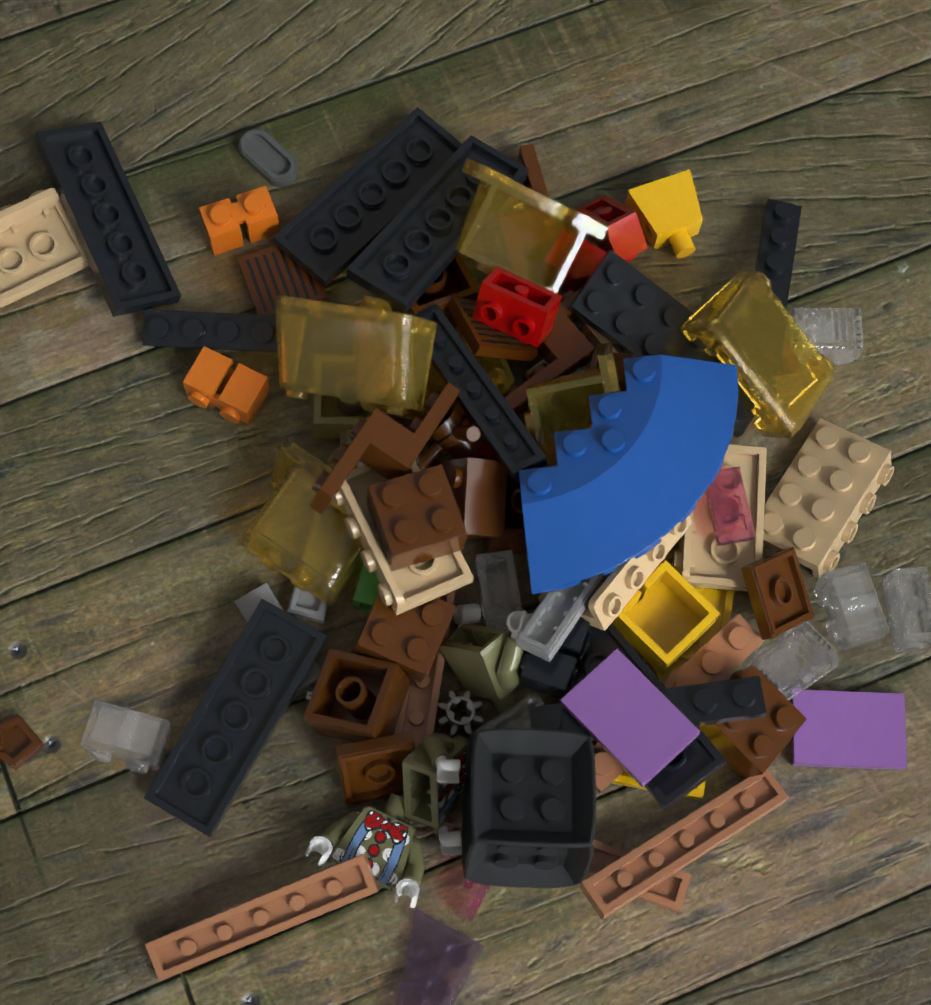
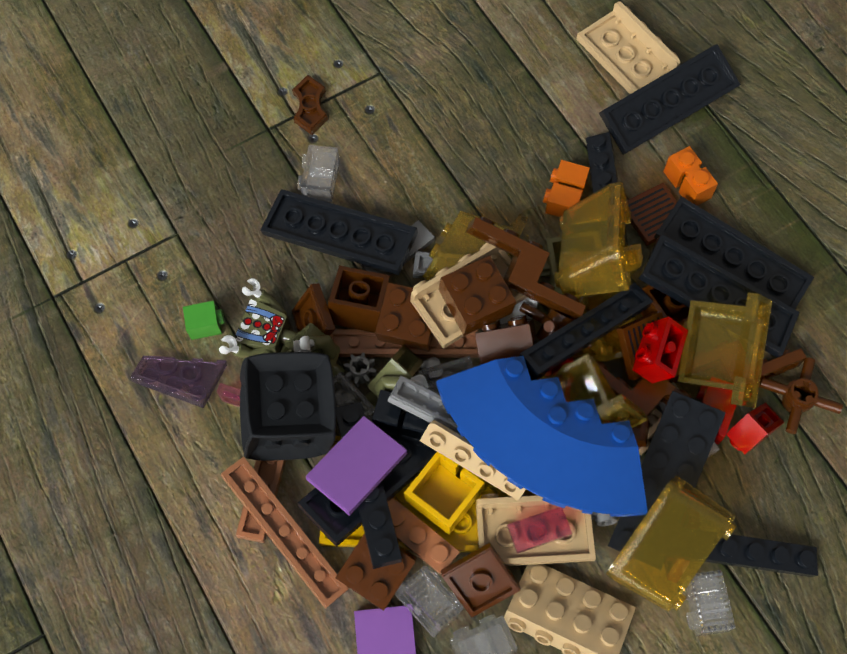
camera: 90 degrees right, 5 degrees down
nougat plate [145,853,380,981] -> none
dark grey tile [239,129,298,187] -> none
yellow torso [625,170,702,258] -> none
none -> bright green brick [183,301,225,340]
none -> reddish brown bar [759,357,843,434]

